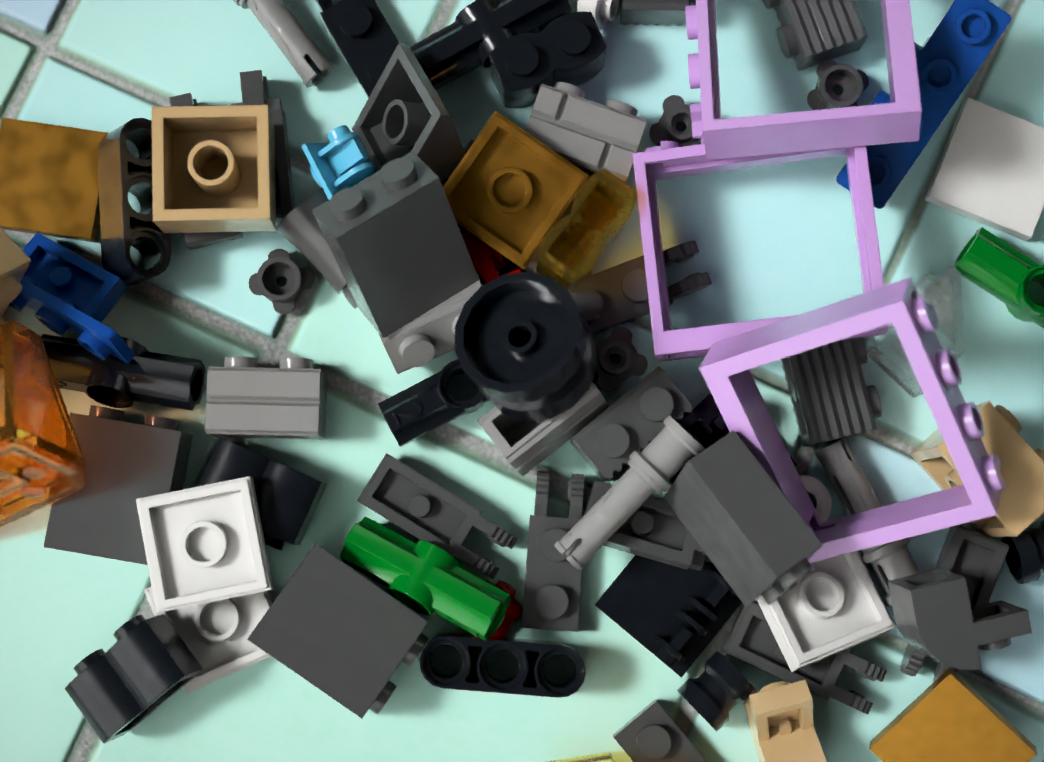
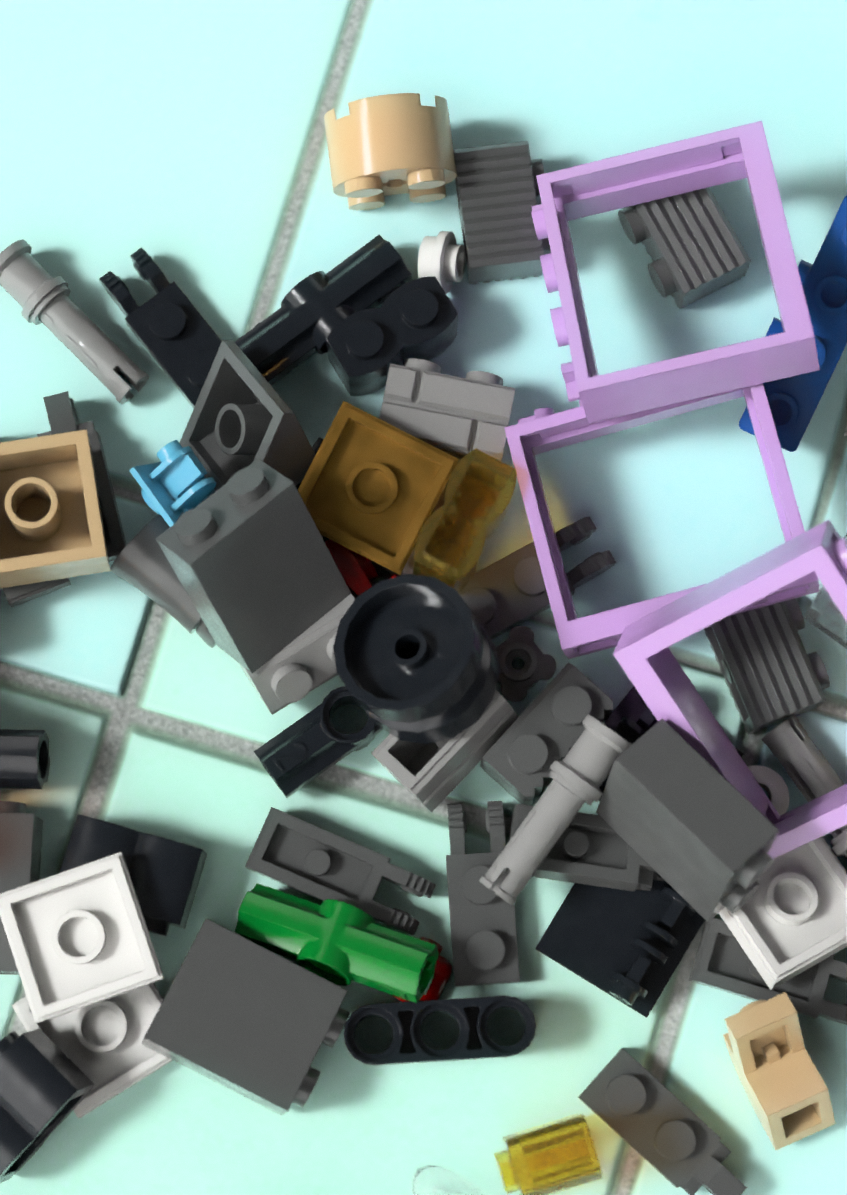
camera: 10 degrees left, 5 degrees down
light grey brick [205,356,327,439] -> none
dark grey plate [249,249,315,314] -> none
dark grey plate [649,95,700,147] -> none
black wheel [677,651,757,731] -> none
dark grey plate [807,60,869,110] -> none

